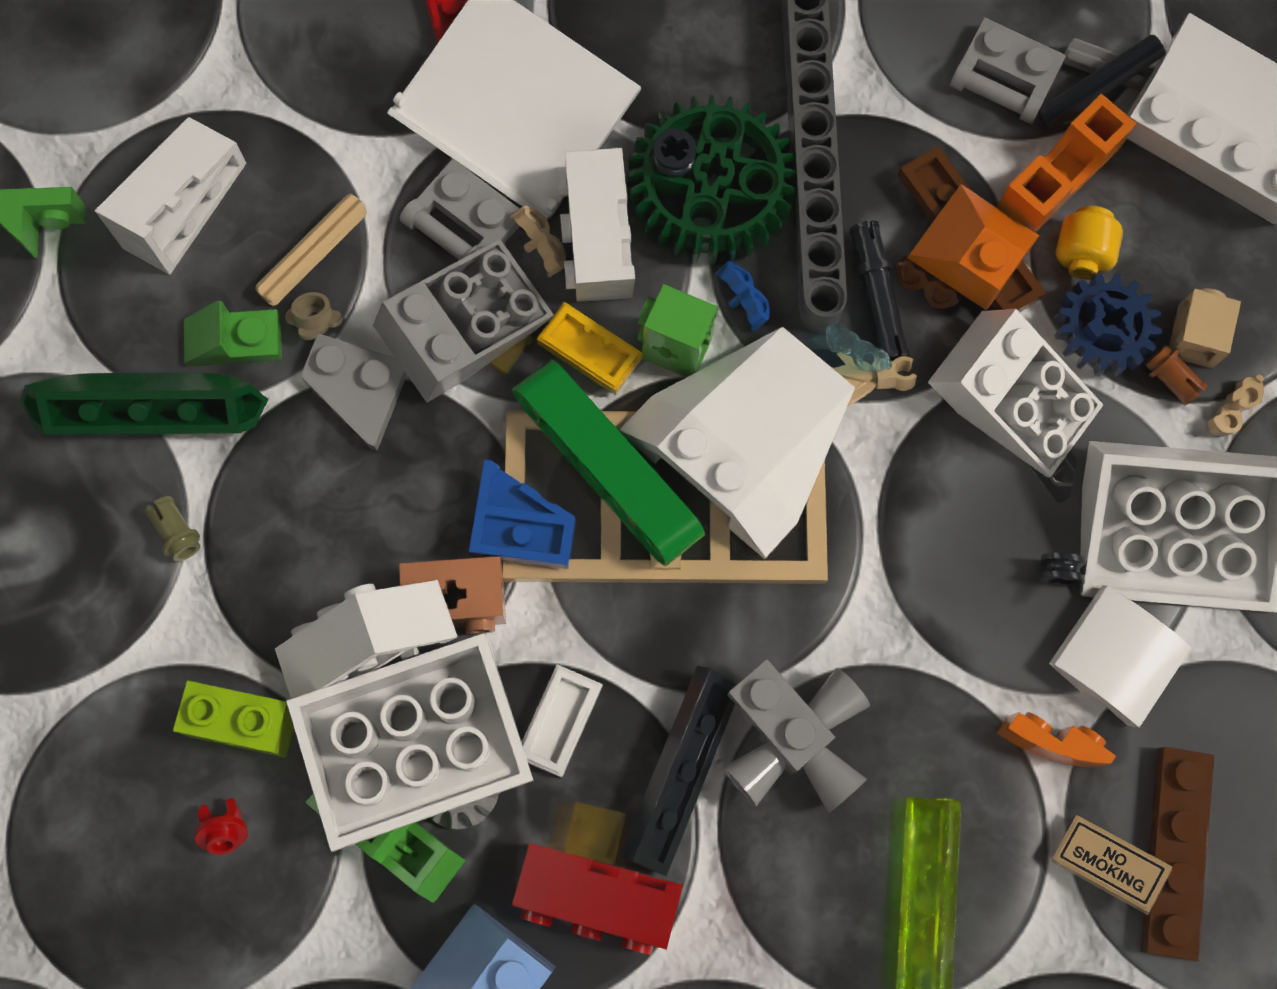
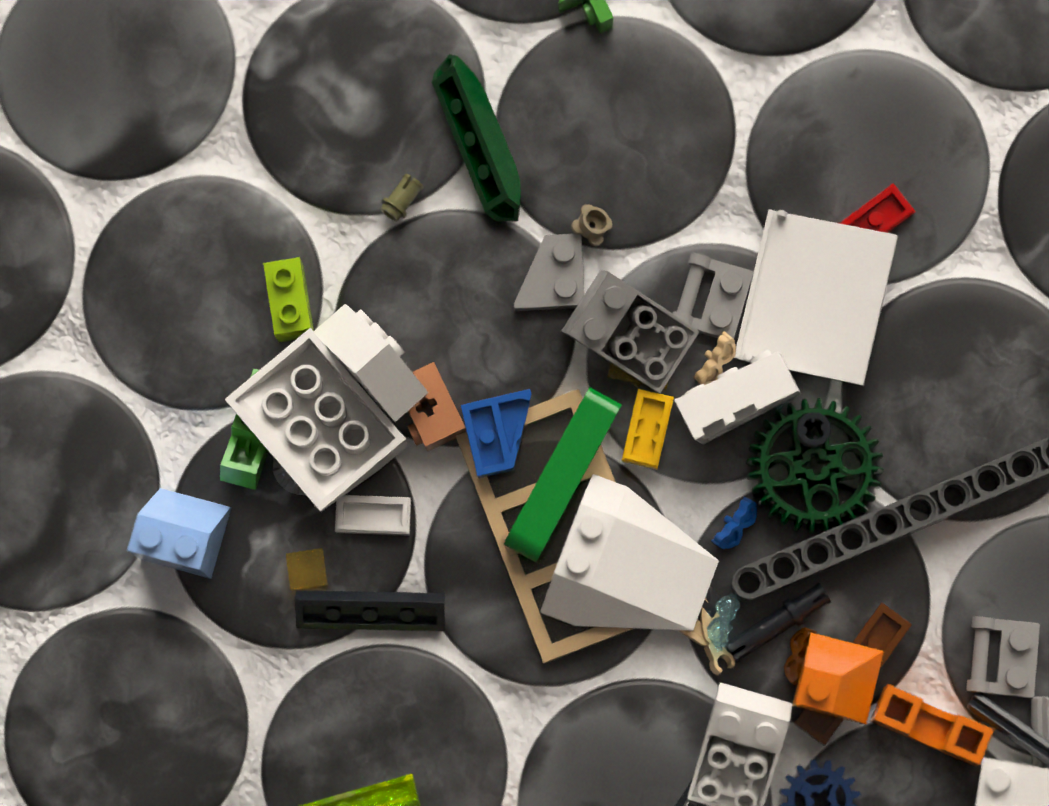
camera: 80 degrees right, 5 degrees up
white wedge [95,117,246,275] -> none
bright green slope [184,301,282,367] -> none
red plate [195,798,248,855] -> none
tan axle [255,194,367,306] -> none
red wedge [512,843,683,955] -> none
bright green brick [637,284,718,378] -> none
light grey brick [722,659,870,813] -> none
yellow head [1055,206,1123,280] -> none

